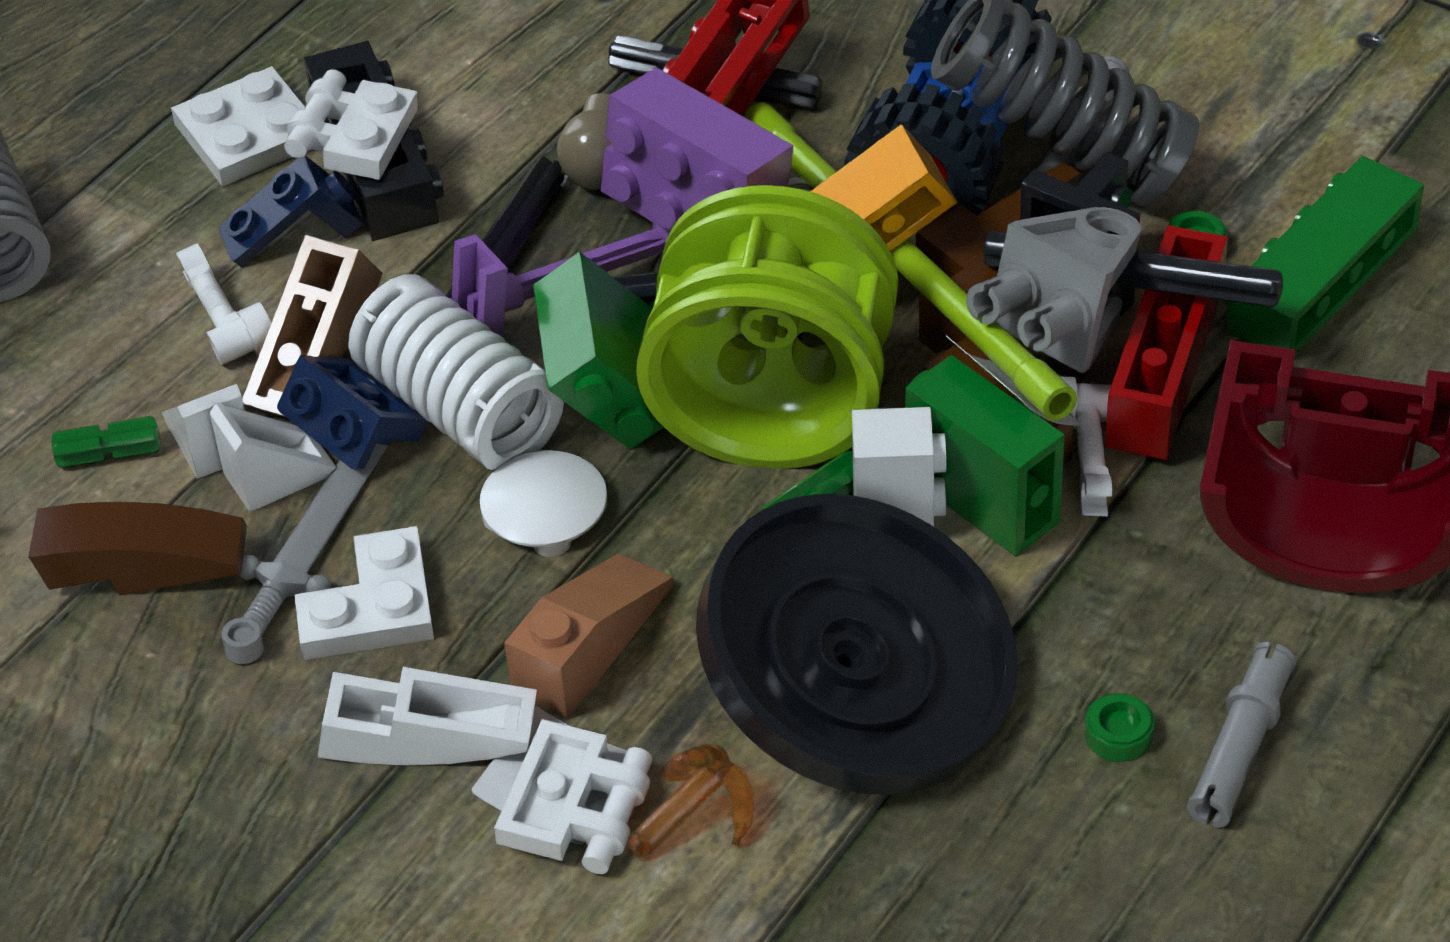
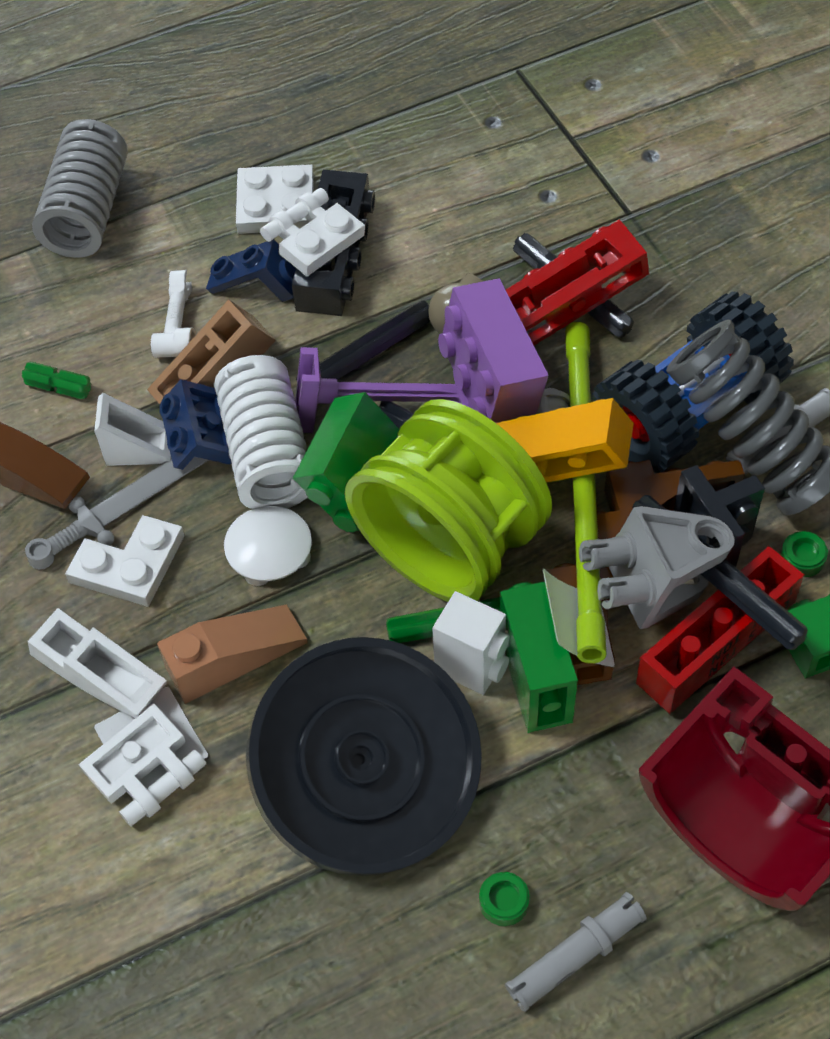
camera: 30 degrees right, 10 degrees up
white slope [161,384,245,479] -> none
clear orange piece [627,744,754,858] -> none
white brick [1060,376,1112,516] -> none

